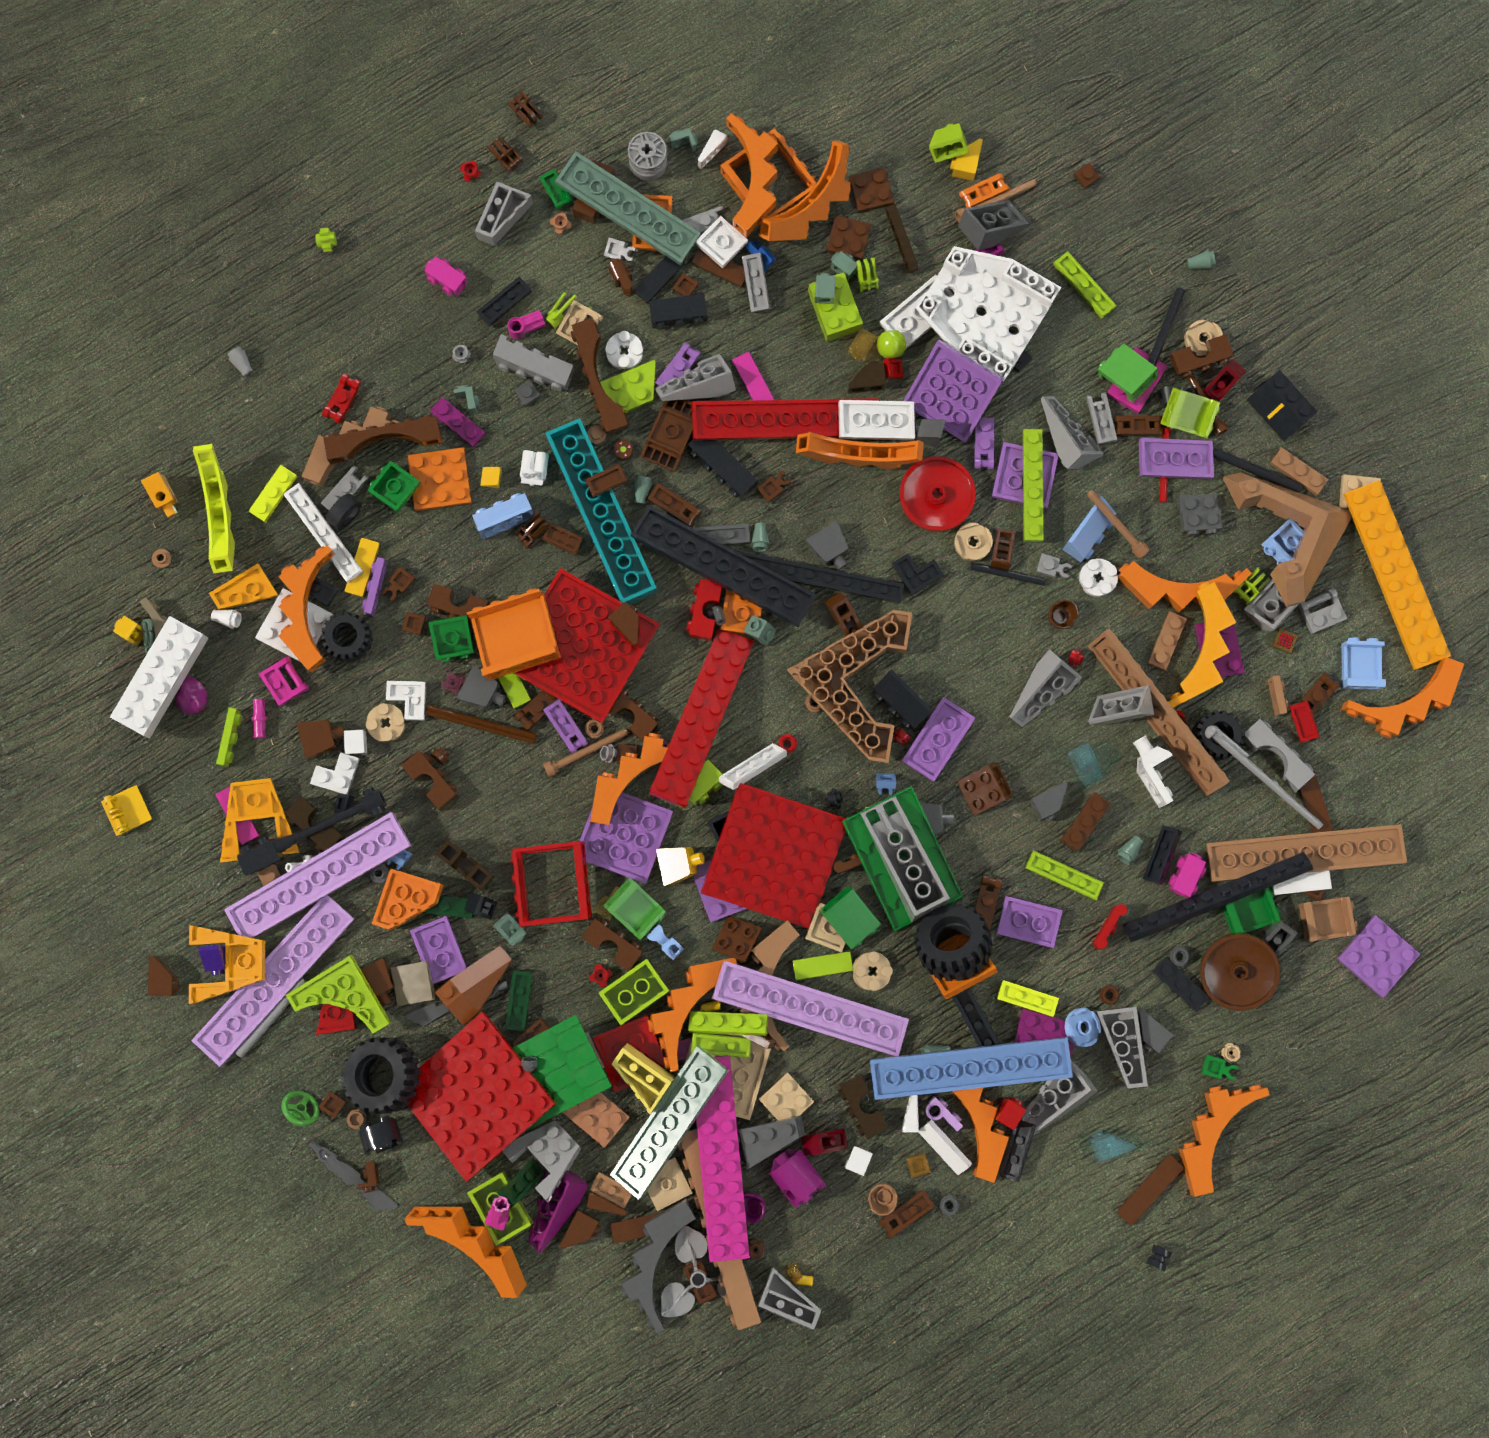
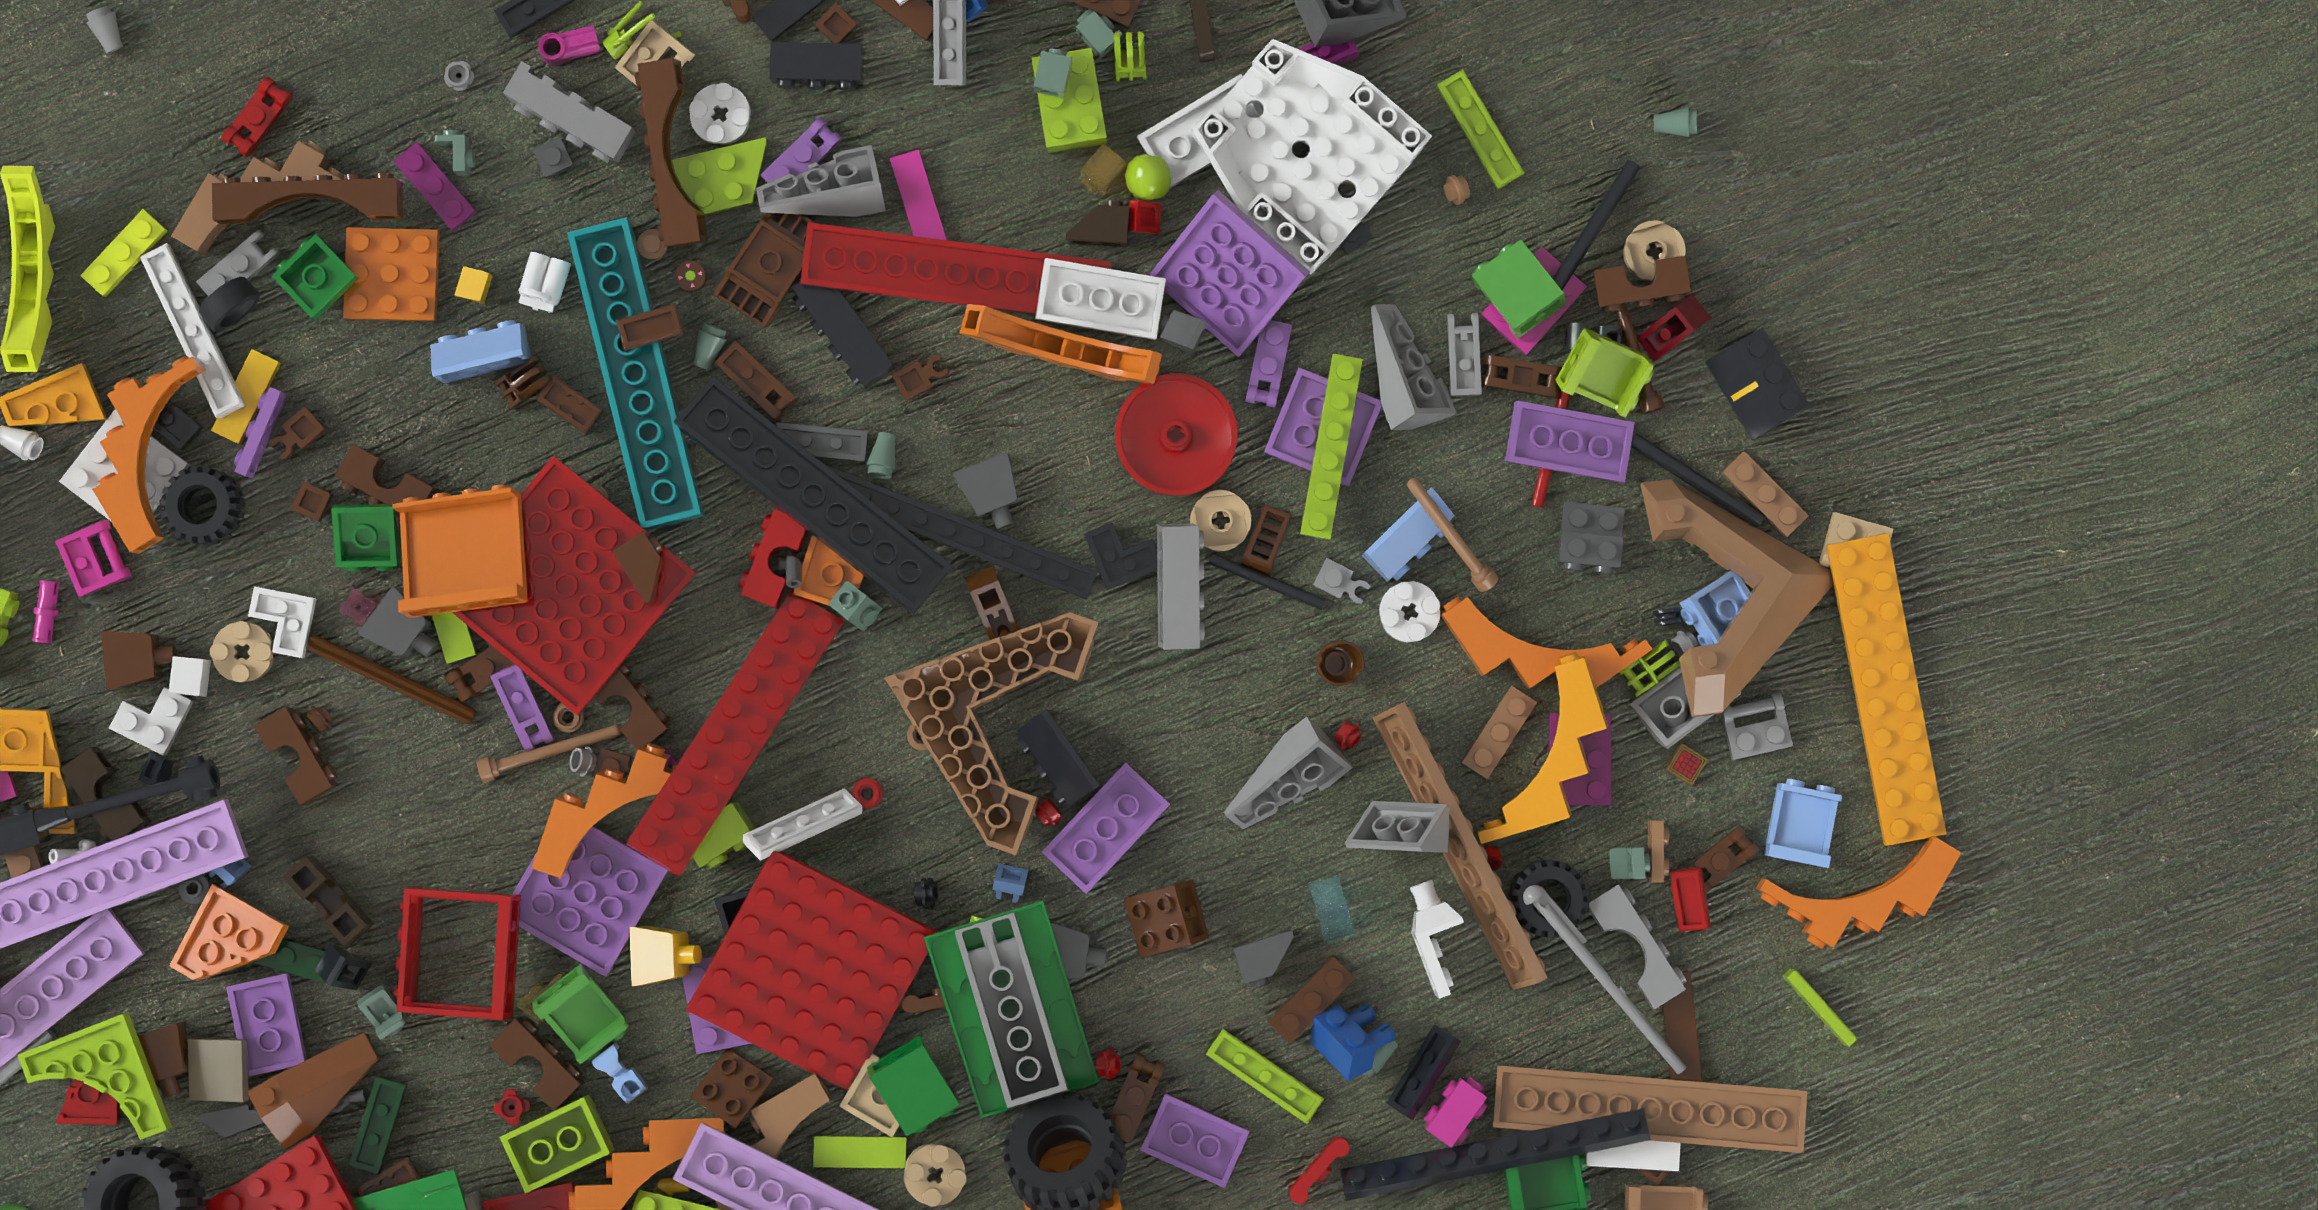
camera: 15 degrees right, 5 degrees up
none -> red plate [1096,1048,1121,1080]
none -> light grey brick [1157,523,1205,650]
none -> blue brick [1310,1004,1395,1081]
none -> medium nougat plate [1444,175,1470,205]
none -> sand green bracket [1609,847,1650,879]
none -> black bush [1652,607,1682,627]
none -> light grey plate [1671,631,1699,657]
none -> lime tile [1782,969,1857,1047]

